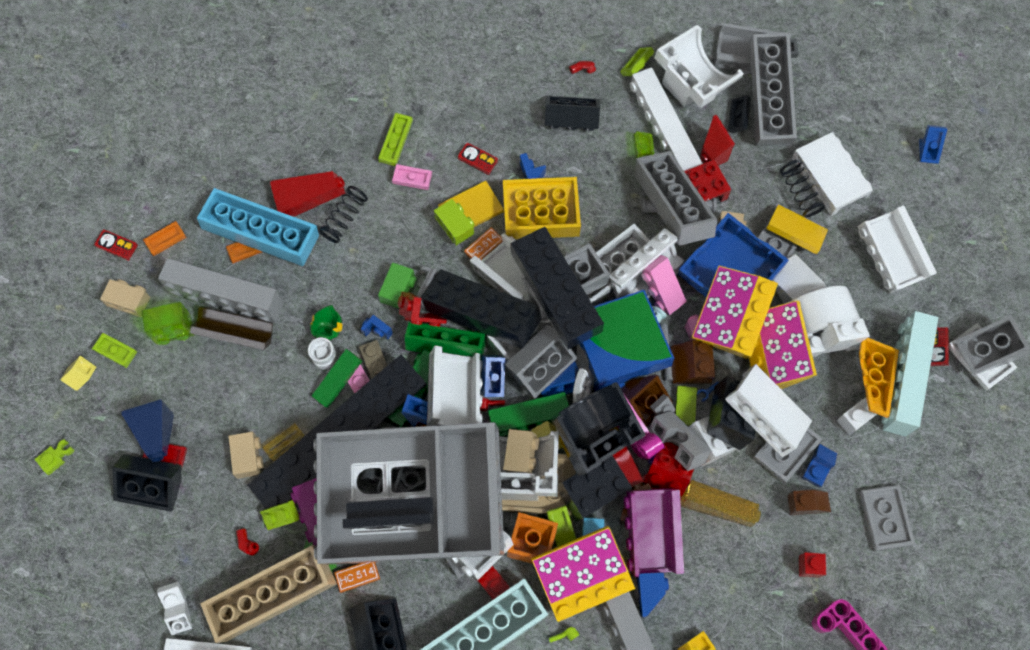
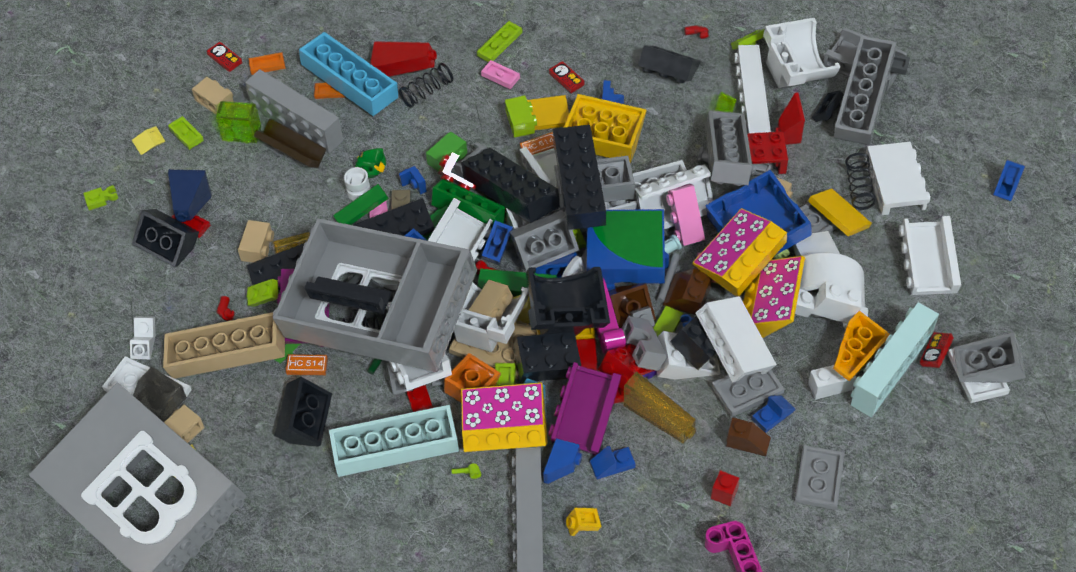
camera: 25 degrees right, 15 degrees down
none -> blue slope [590,446,636,479]

